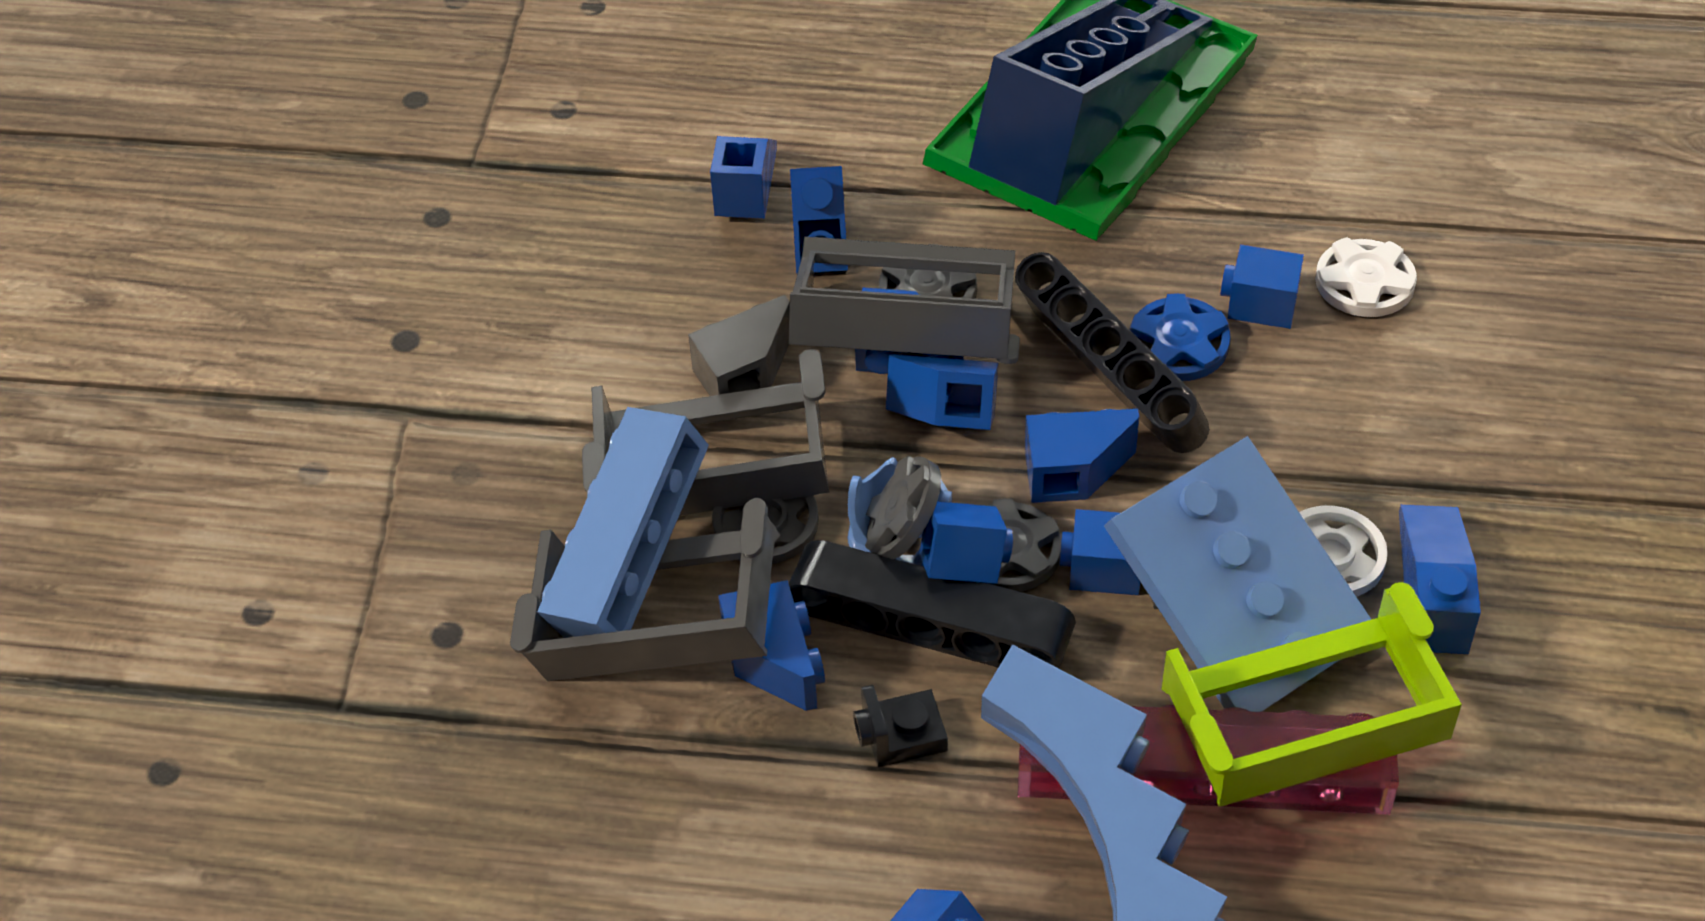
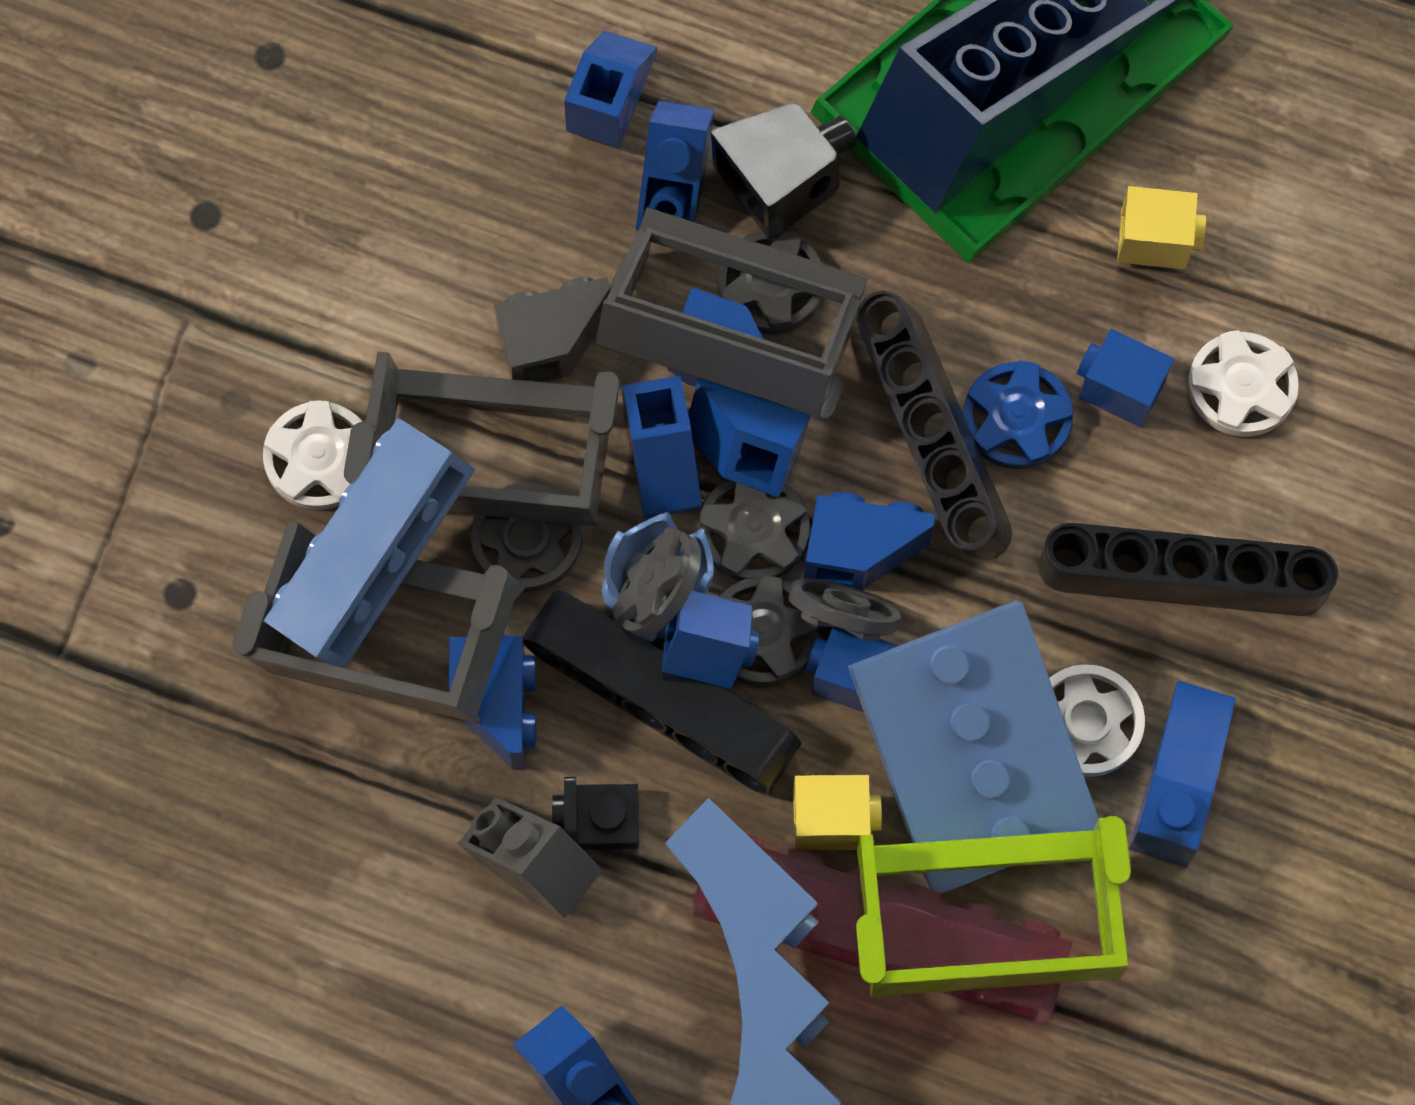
camera: 10 degrees right, 20 degrees up
none -> white wheel [263,400,362,510]
none -> dark grey slope [458,797,603,918]
none -> blue slope [622,375,702,520]
none -> dark grey wheel [699,479,810,581]
none -> torso [711,103,856,240]
none -> dark grey wheel [789,578,901,641]
none -> light yellow brick [793,775,882,851]
none -> black beam [1038,523,1338,616]
none -> light yellow brick [1117,186,1206,270]

